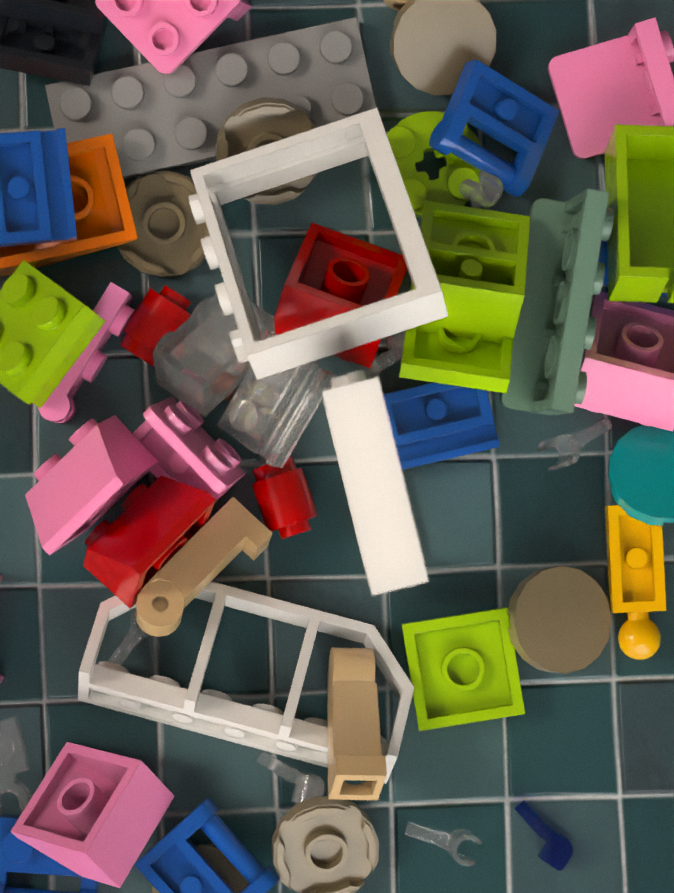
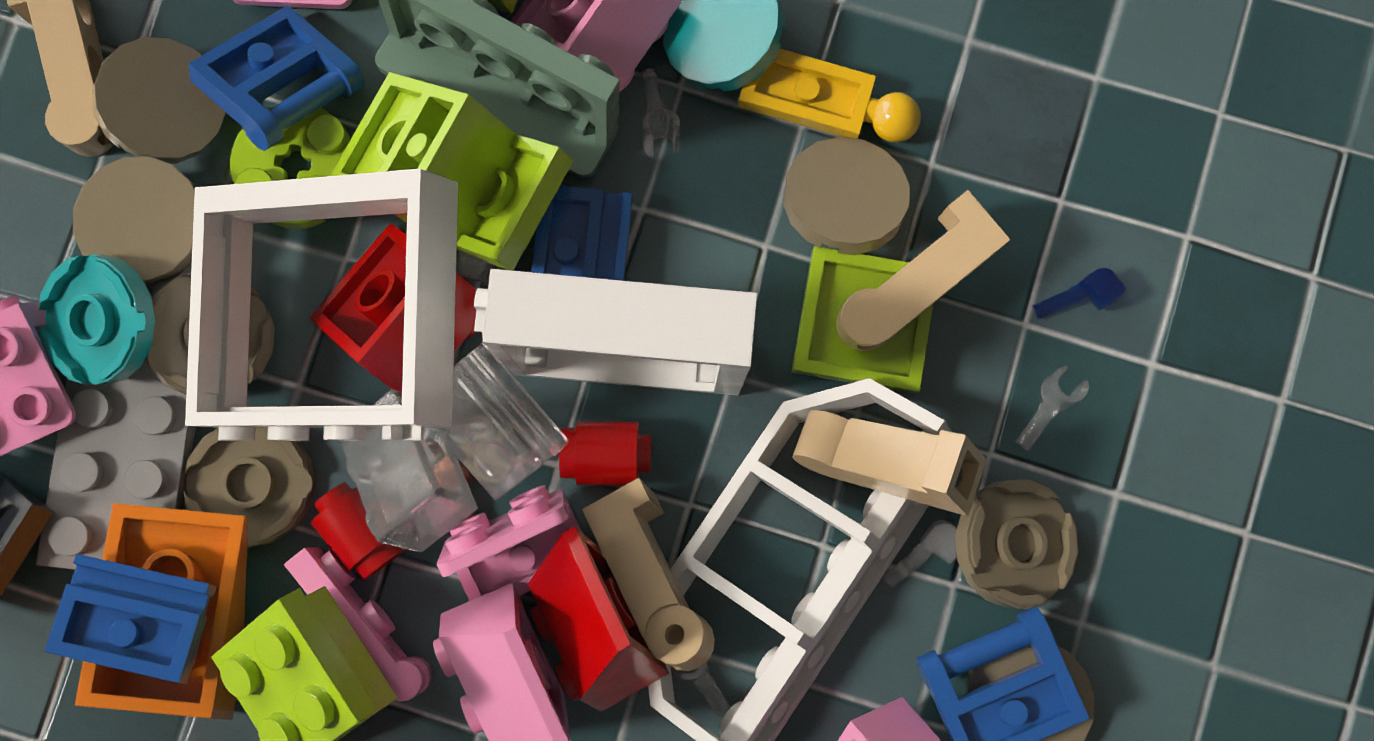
camera: 75 degrees left, 5 degrees down
clear hand [459,171,503,210] -> none
none -> teal tile [38,254,155,385]
none -> dark tan tile [73,156,197,285]
none -> tan leg [836,190,1010,352]

